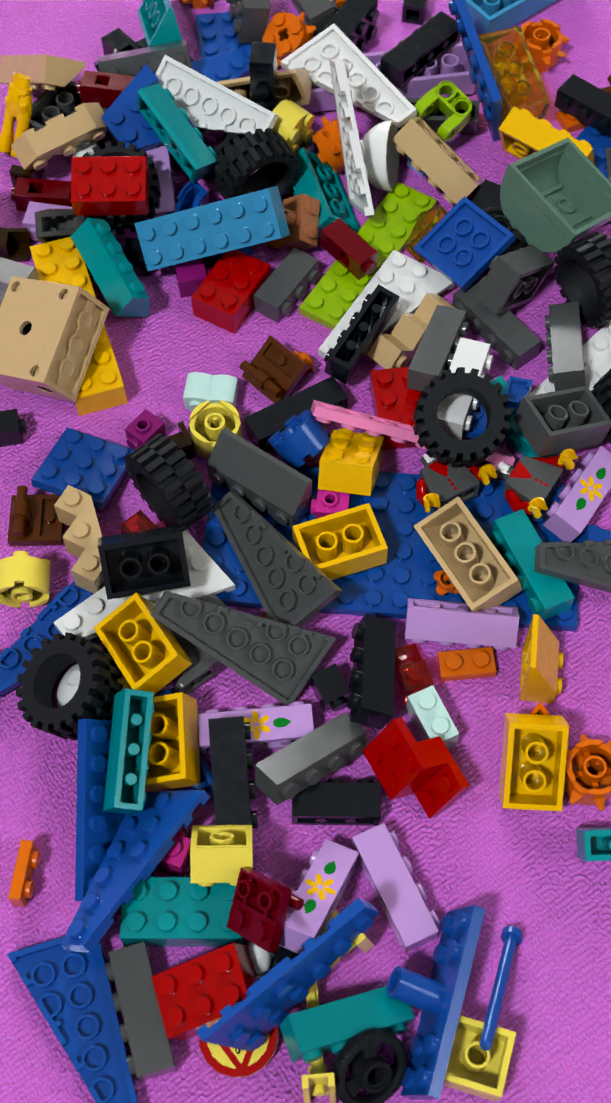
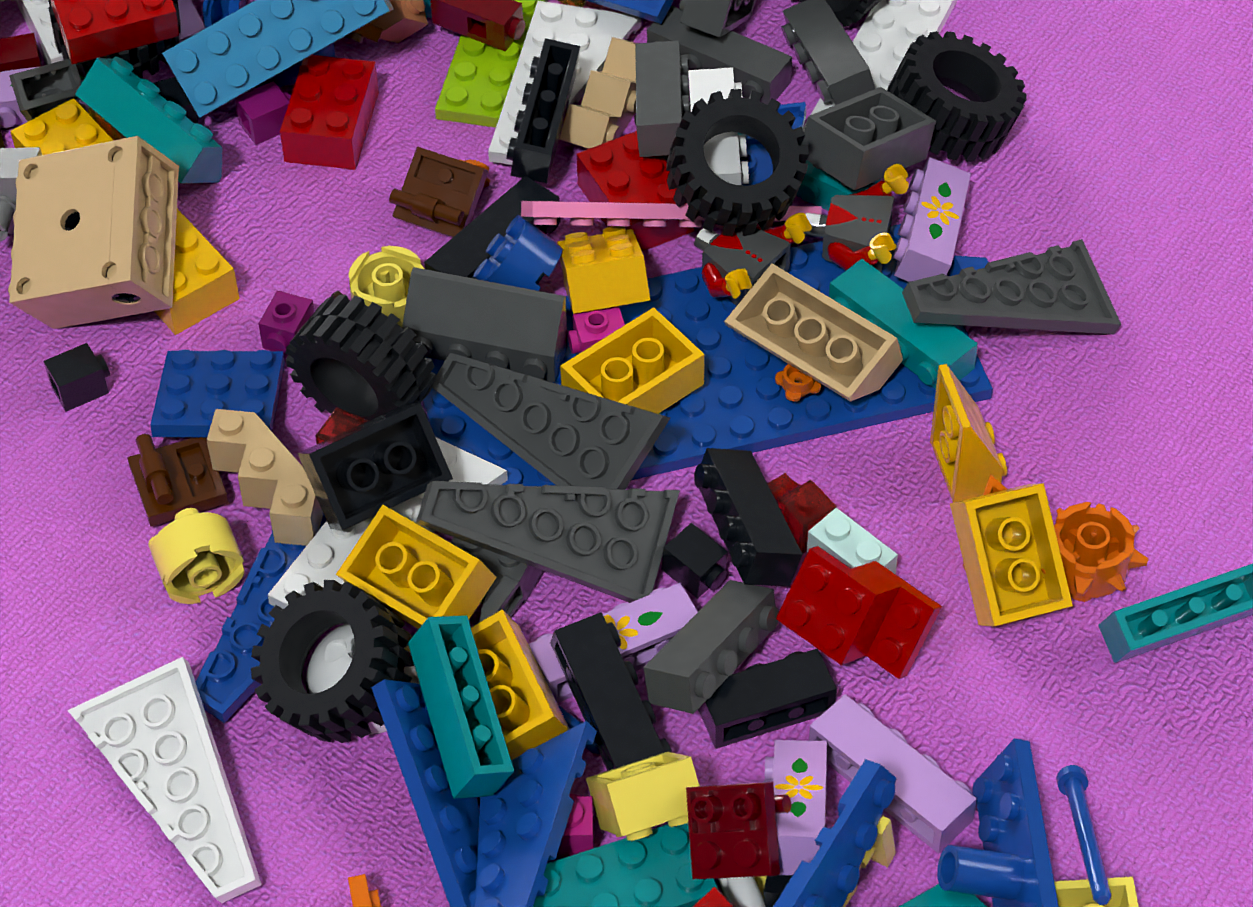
camera: 20 degrees left, 10 degrees down
light aqua brick [183,372,239,412] -> none
dark grey brick [254,247,320,323] -> none
lavender brick [405,598,520,650] -> none
orange plate [437,647,497,682] -> none

